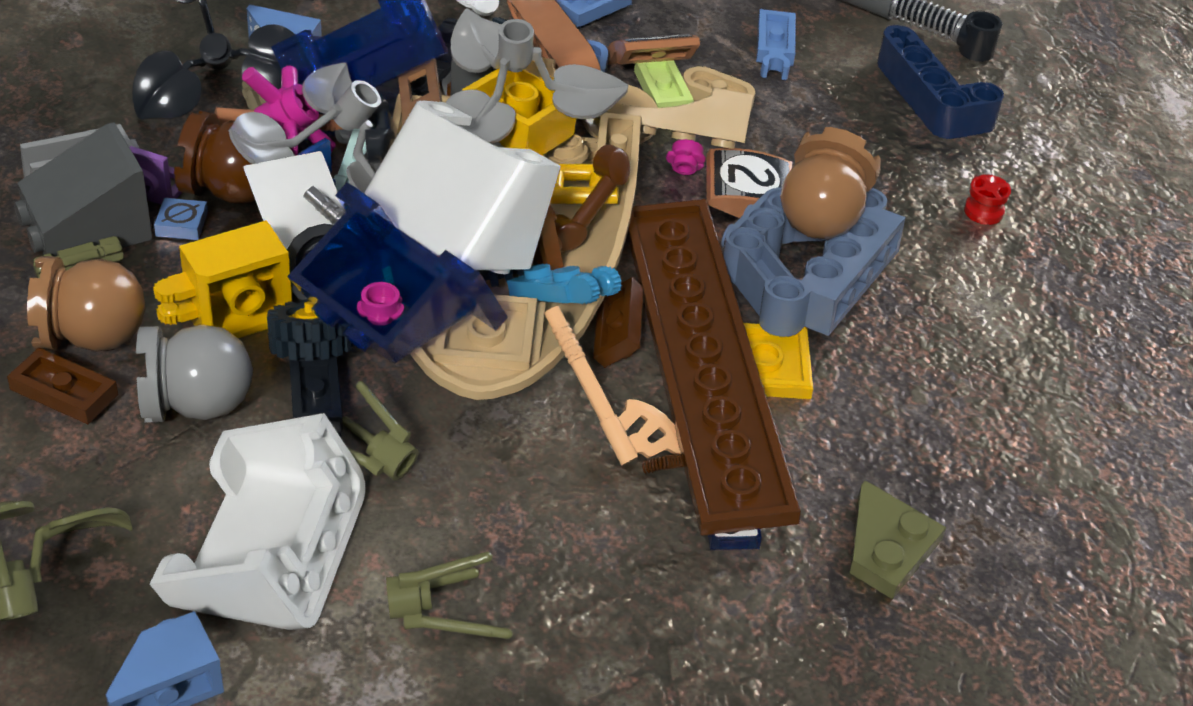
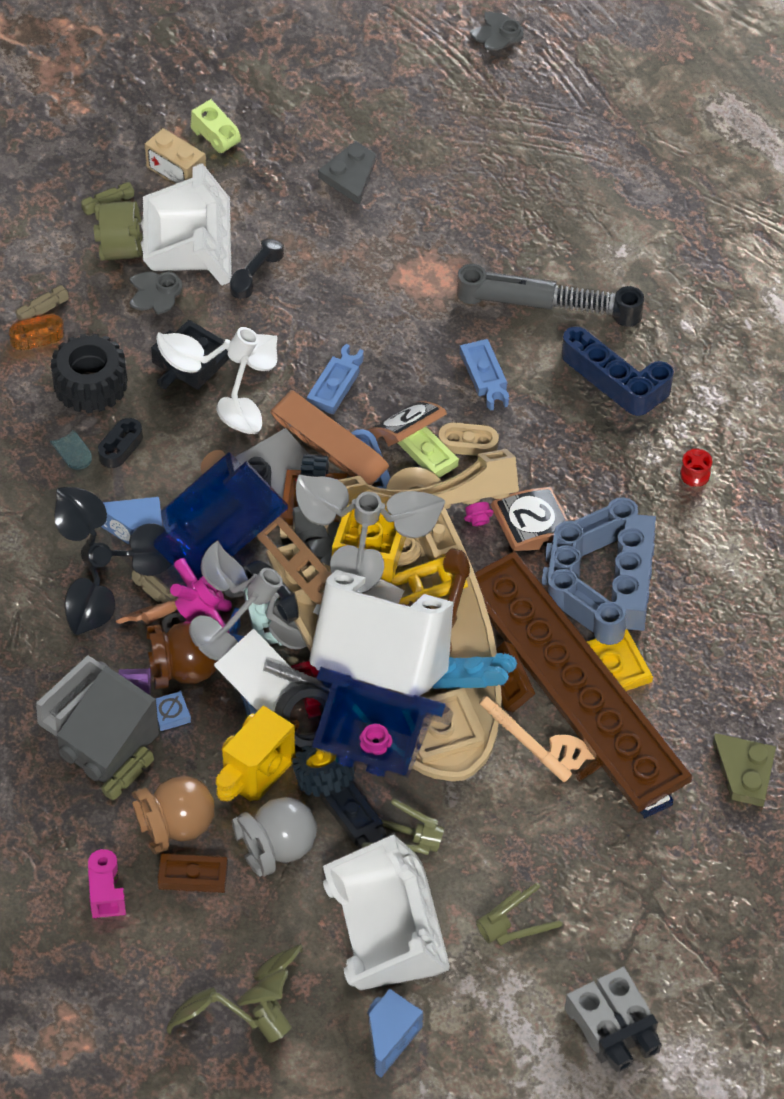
camera: 20 degrees left, 10 degrees up
medium nougat tile [780,127,881,240] -> none

